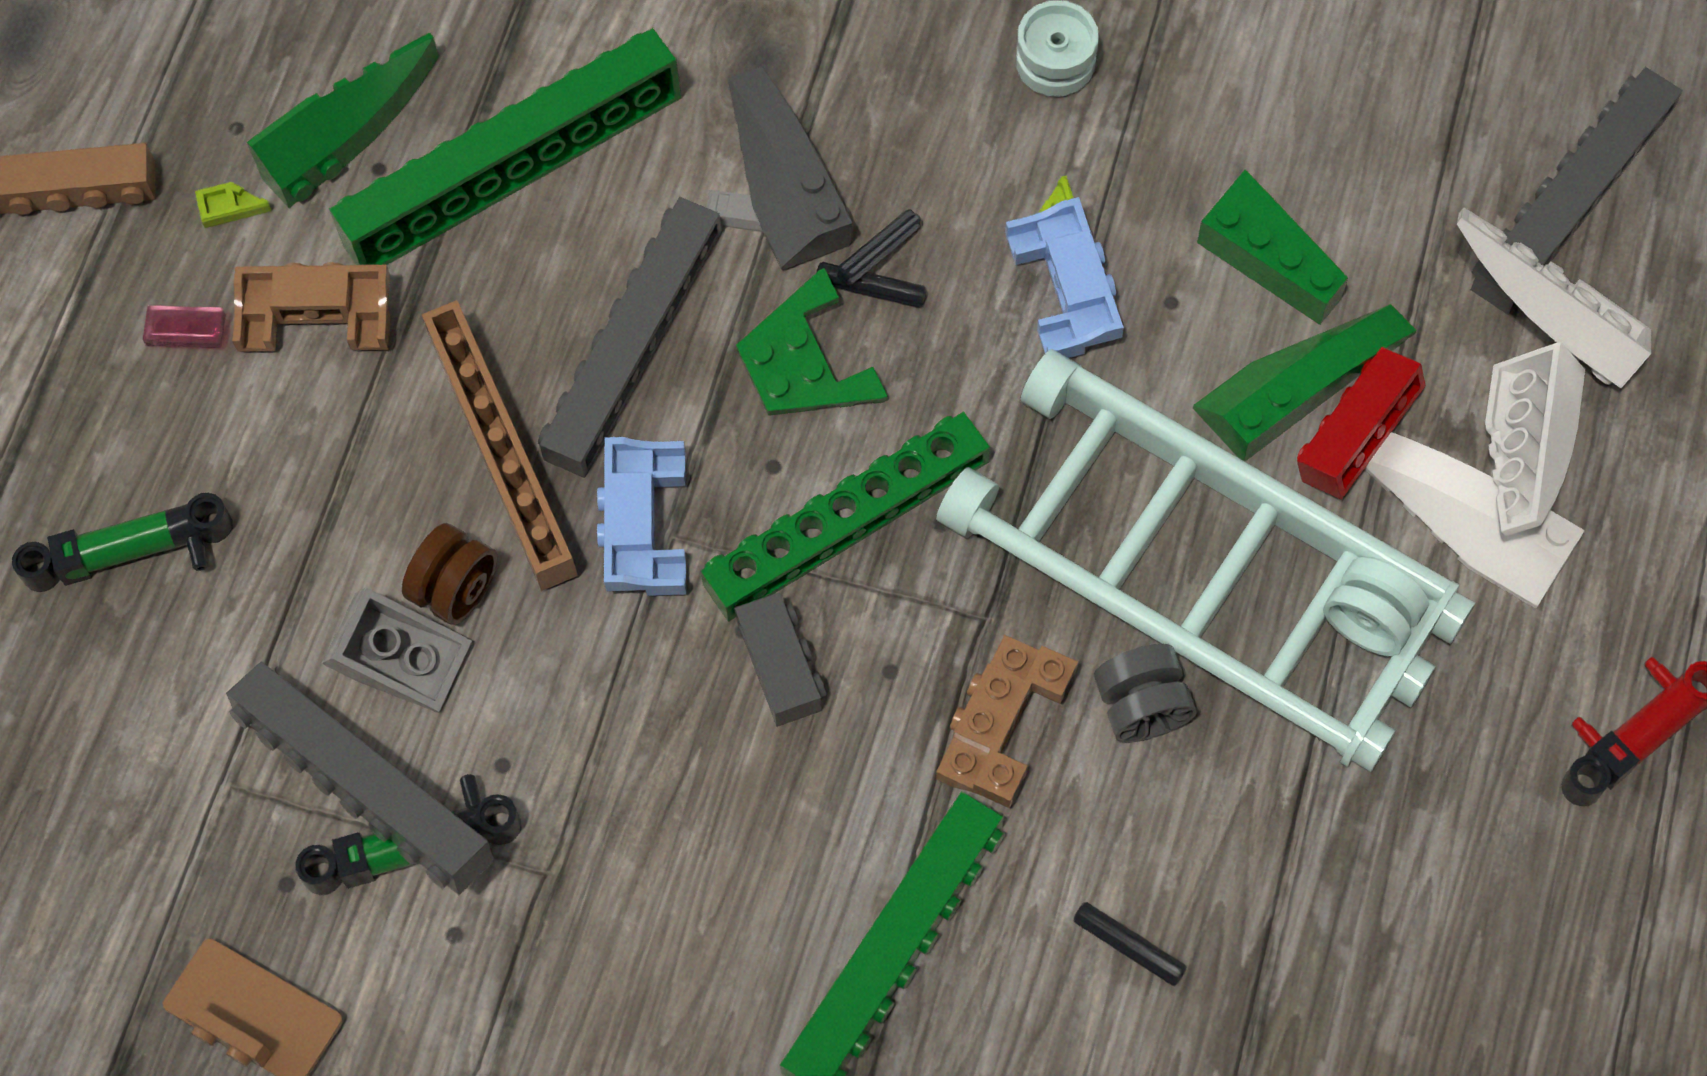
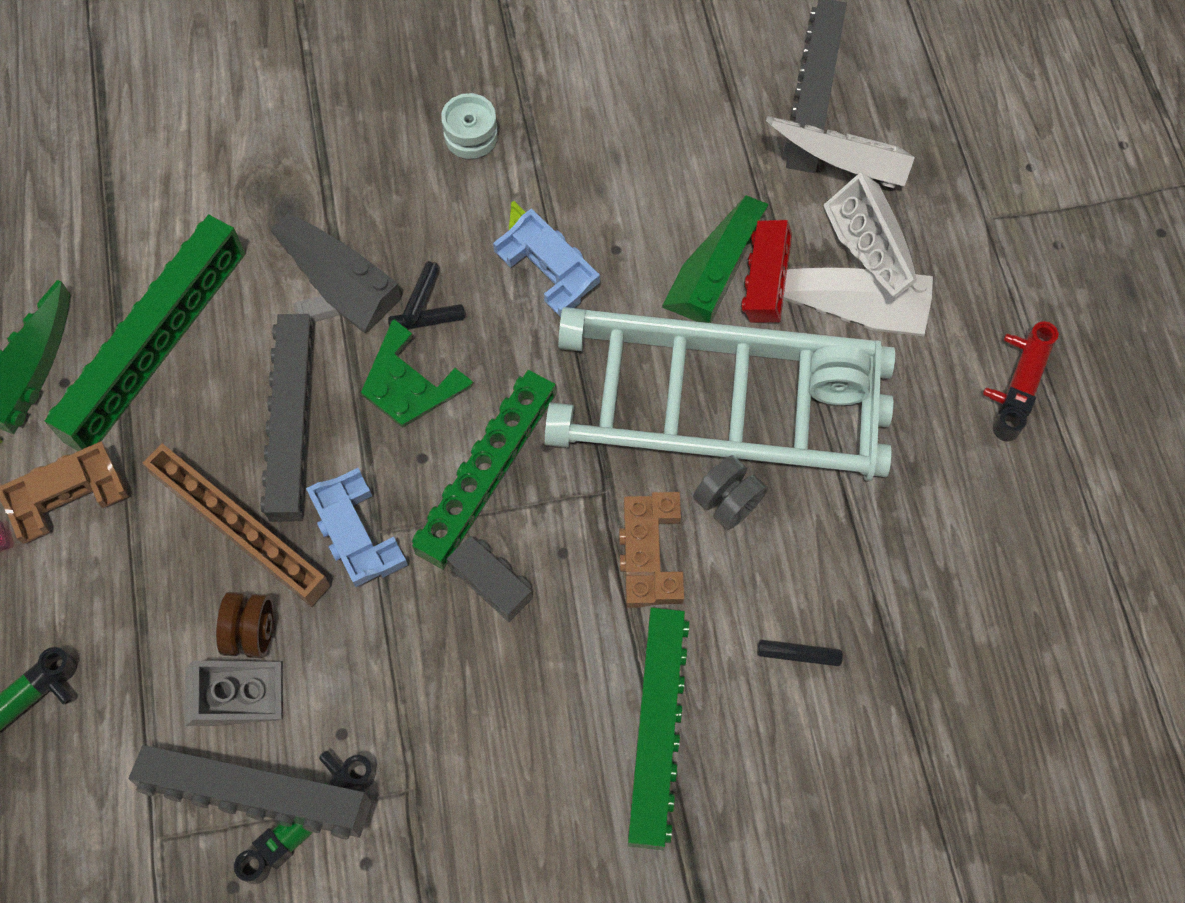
camera: 30 degrees left, 0 degrees up
green wedge [1197,169,1348,325] -> none

